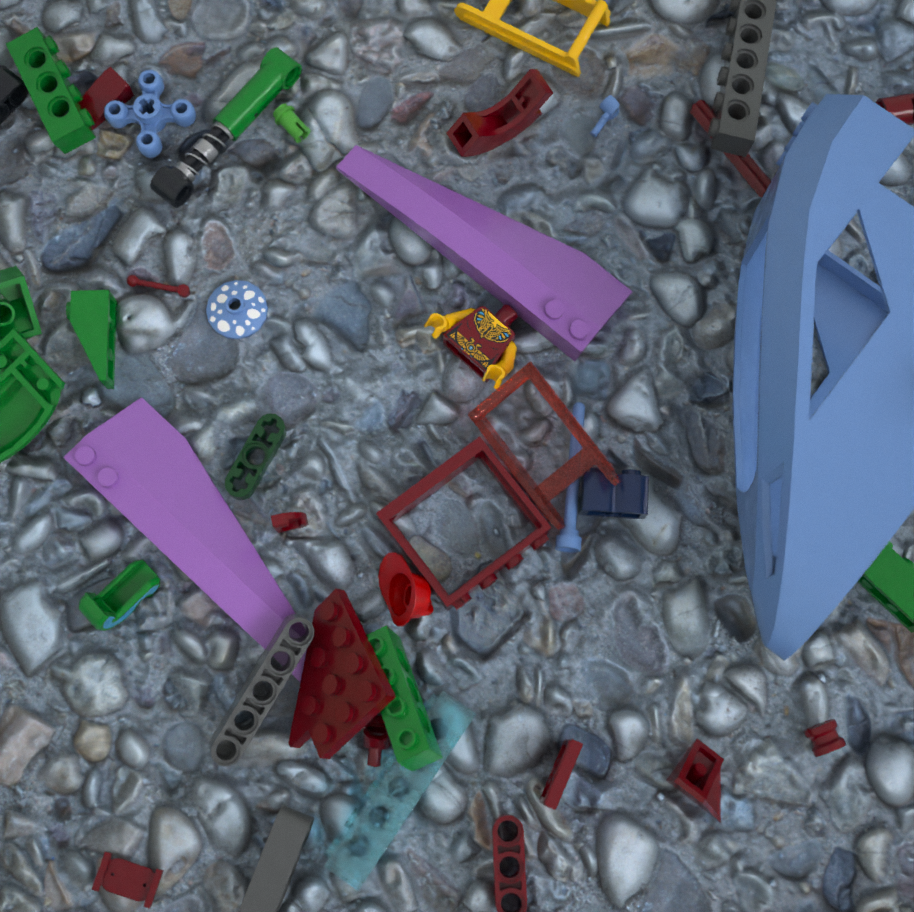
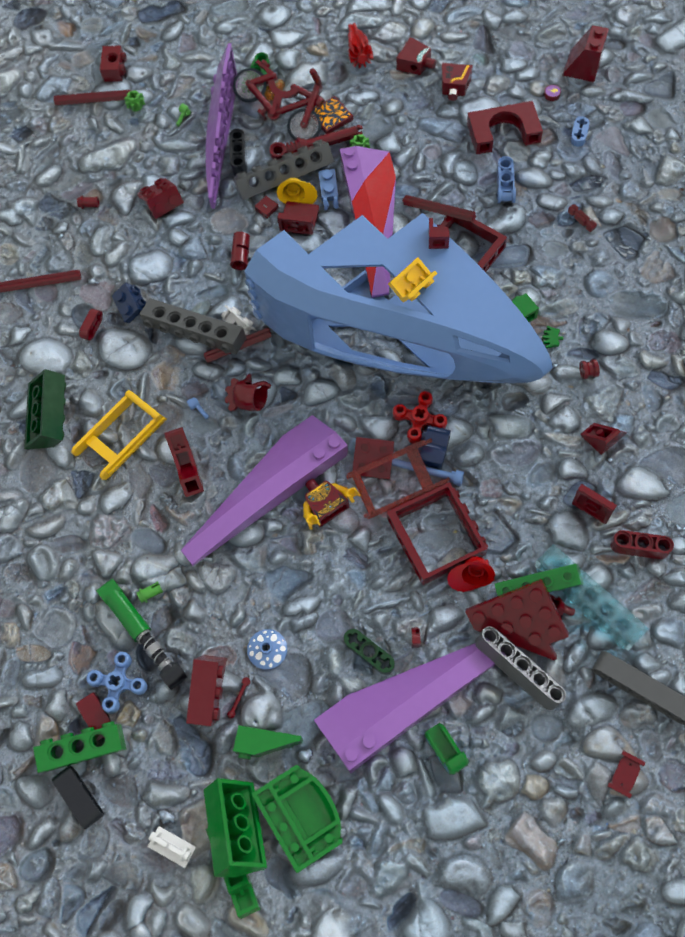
camera: 70 degrees left, 10 degrees down
none -> dark red wedge [186,655,227,727]
none -> white hinge [221,305,257,336]
none -> dark red piece [225,373,271,411]
none -> dark red hinge [352,437,394,479]
none -> yellow bracket [388,257,438,302]
none -> red gear [392,391,448,444]
none -> green piece [542,326,563,349]

